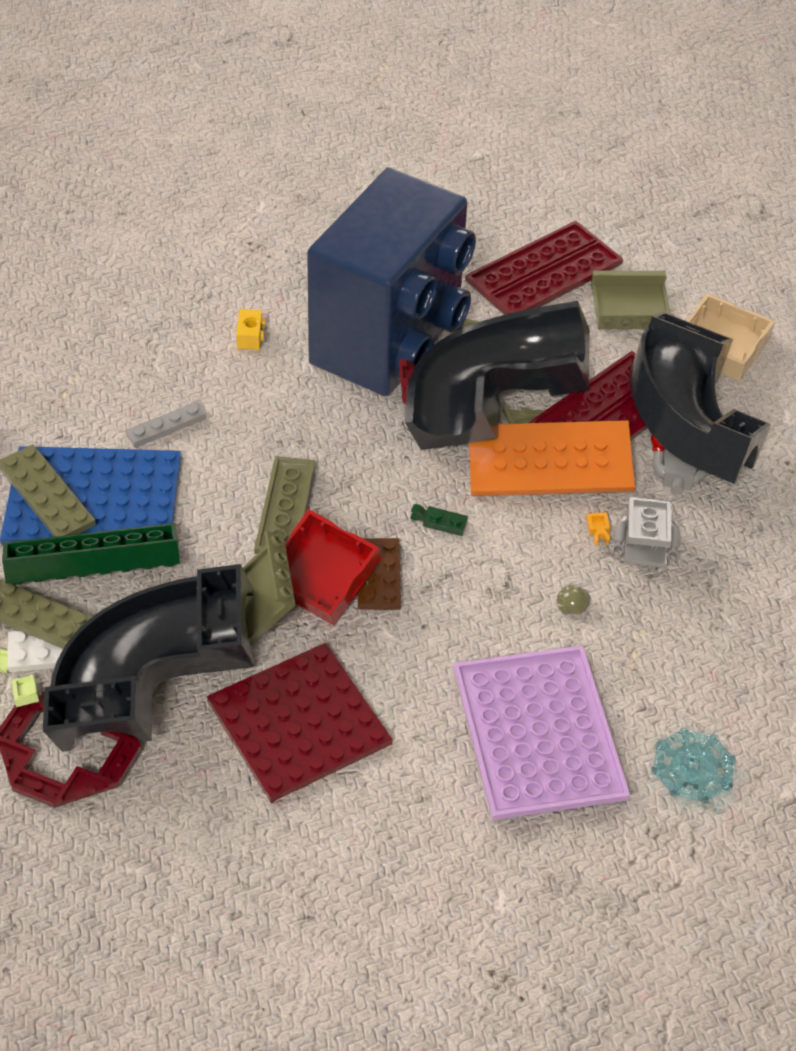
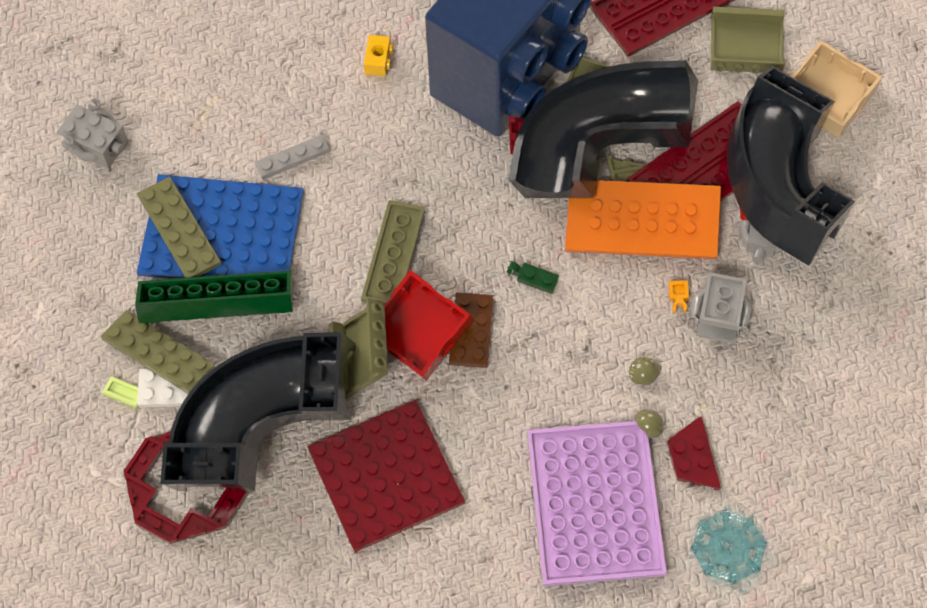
camera: 10 degrees right, 15 degrees up
yellowish green tile [12,675,39,707] -> none
none -> olive hair [636,409,665,439]
none -> dark red wing [667,417,721,491]

